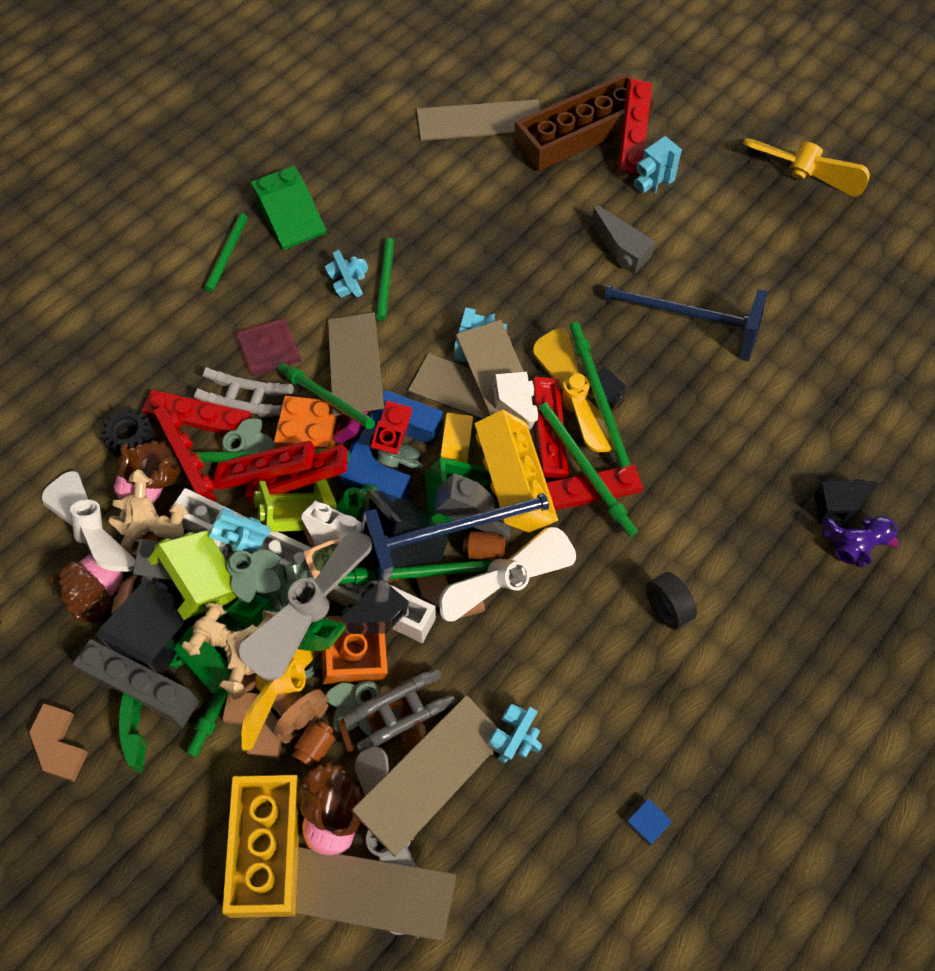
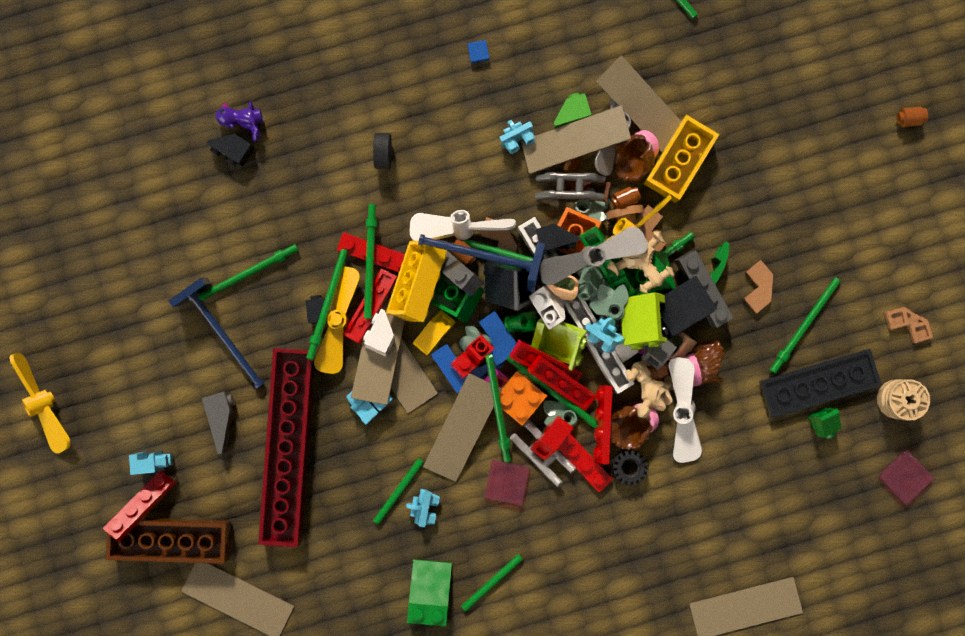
camera: 150 degrees left, 25 degrees up
none -> green bar [199,244,299,301]
none -> dark red brick [258,348,315,547]
none -> red slope [530,416,573,461]
none -> bright green slope [553,93,592,129]

